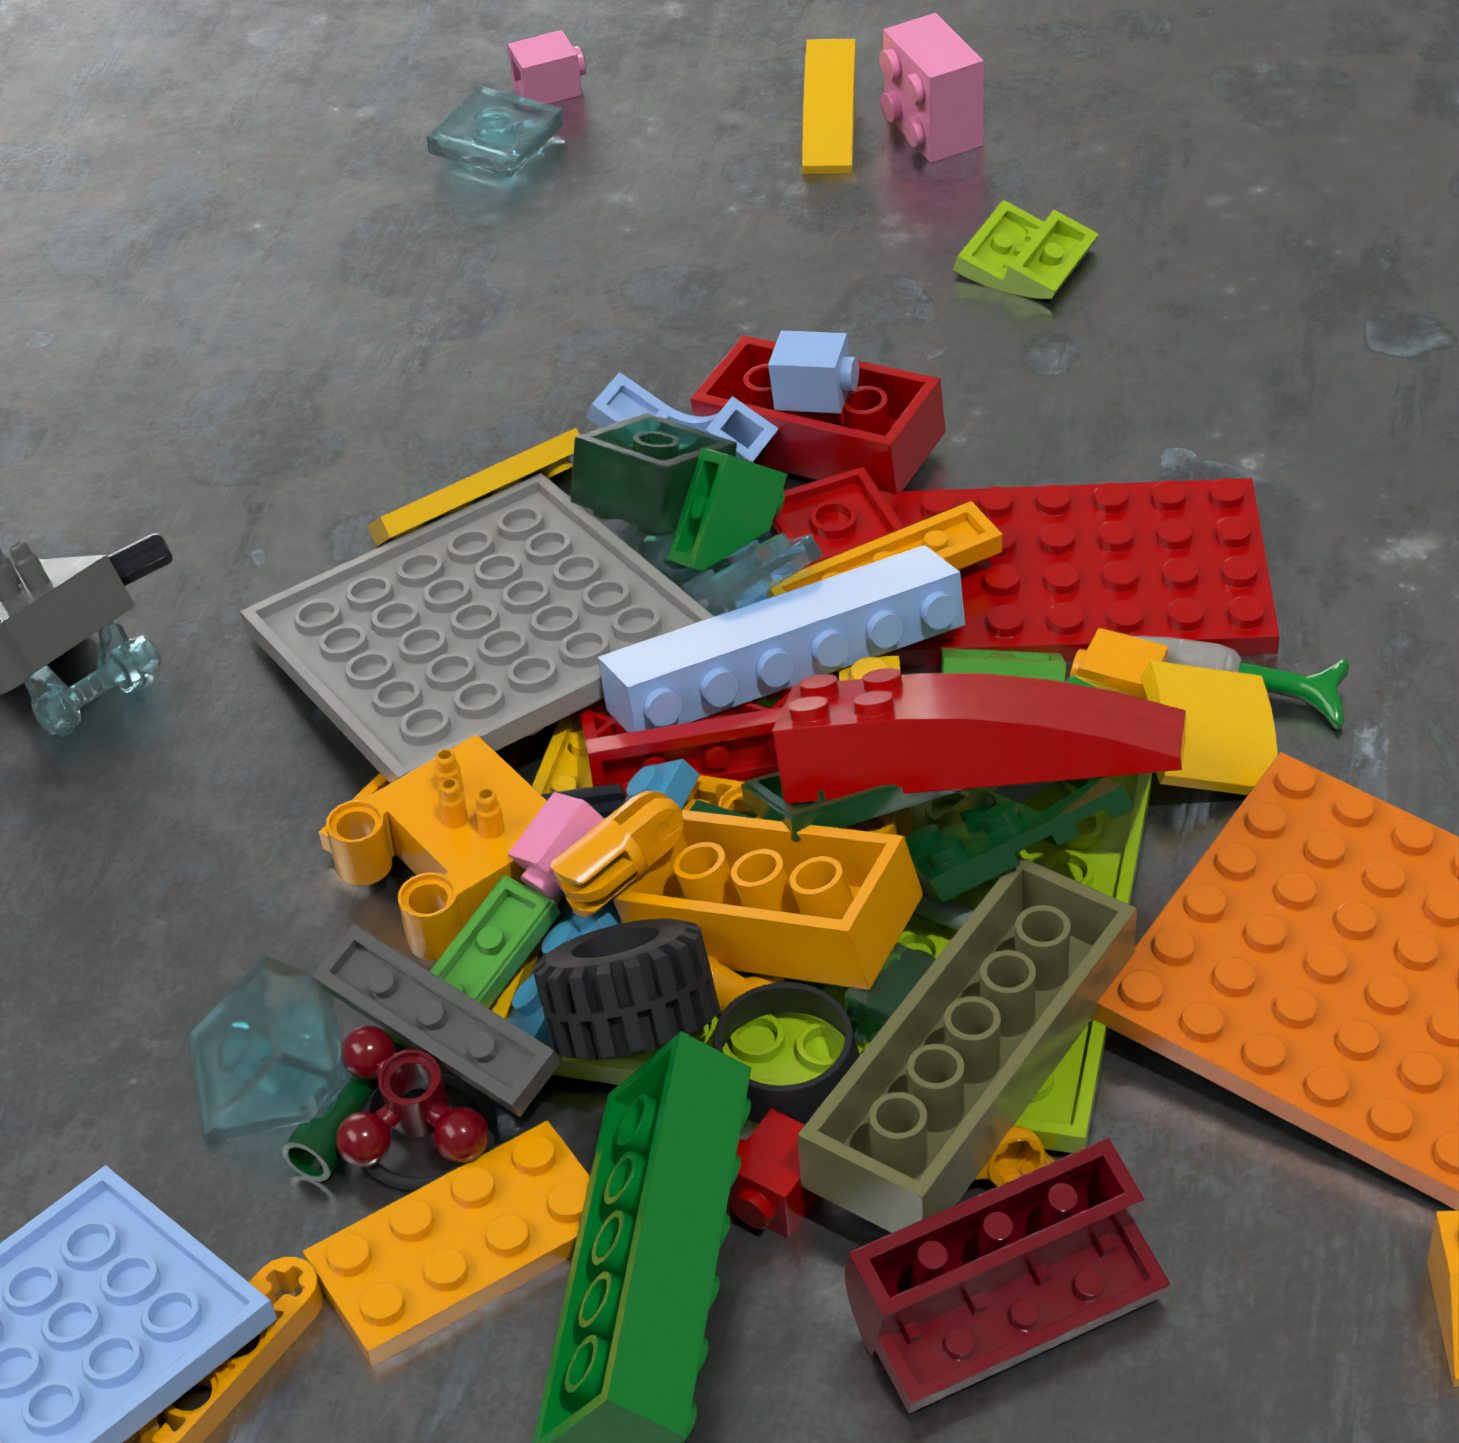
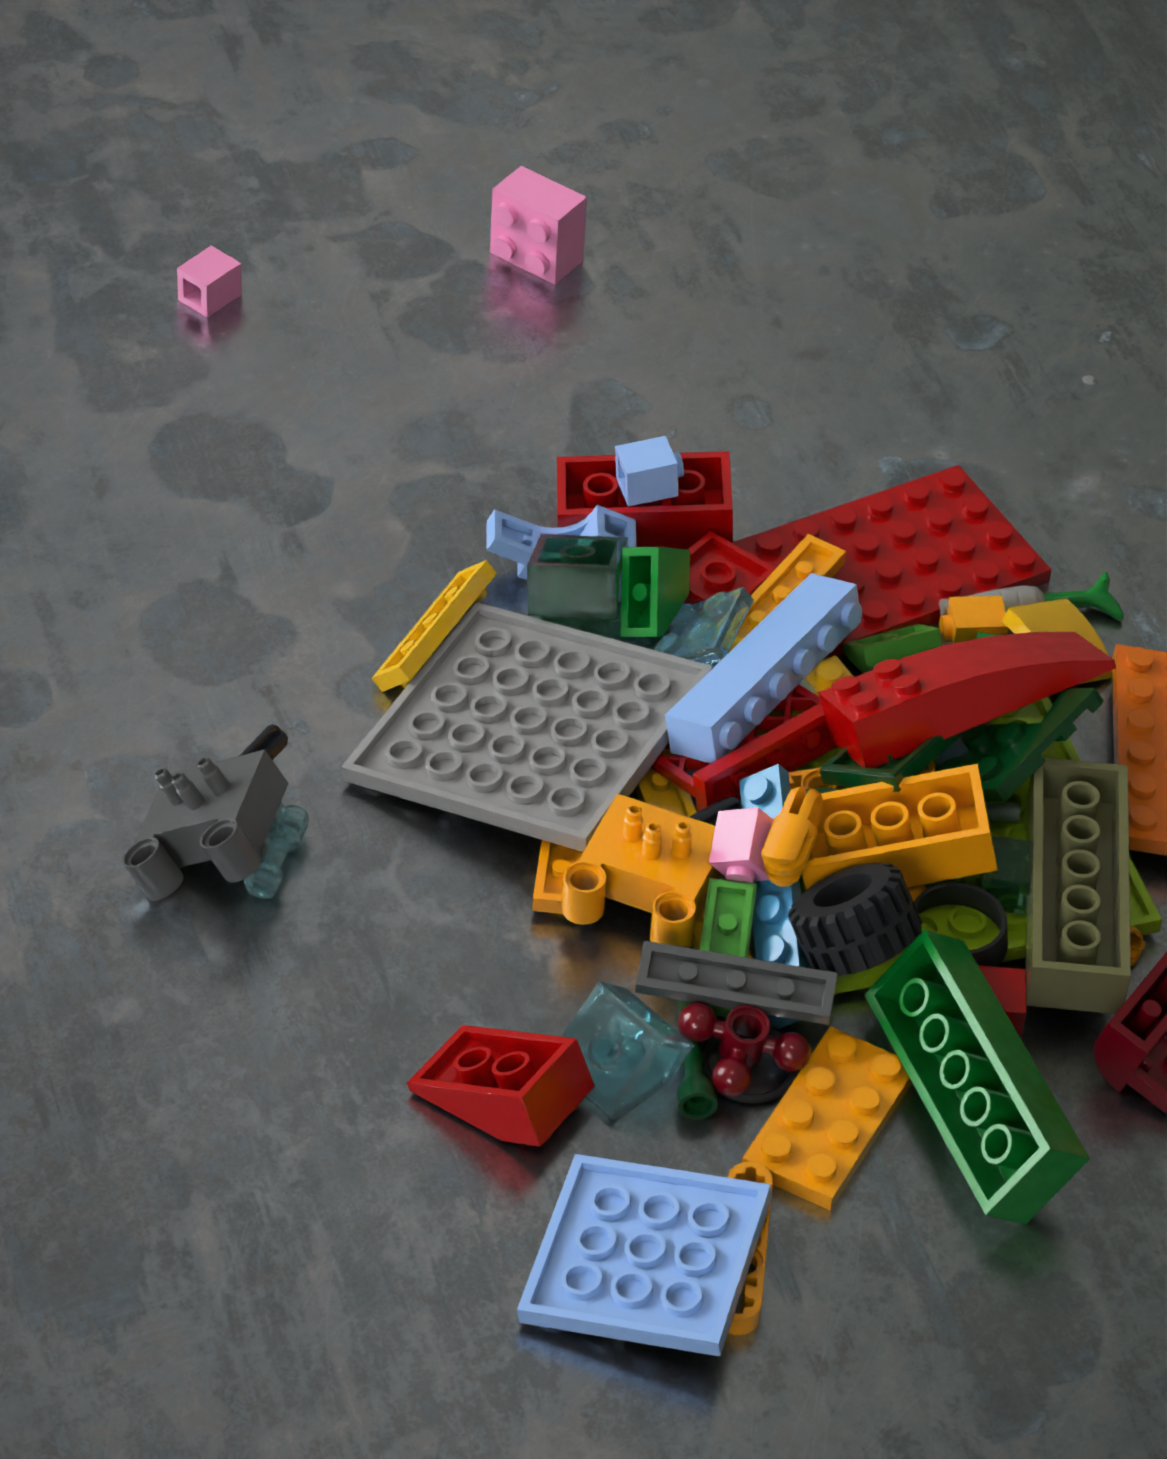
camera: 35 degrees left, 0 degrees up
clear light blue plate [426,86,563,177] -> none
yellow slope [802,39,856,174] -> none
lime slope [952,199,1099,299] -> none
none -> red slope [407,1025,595,1146]

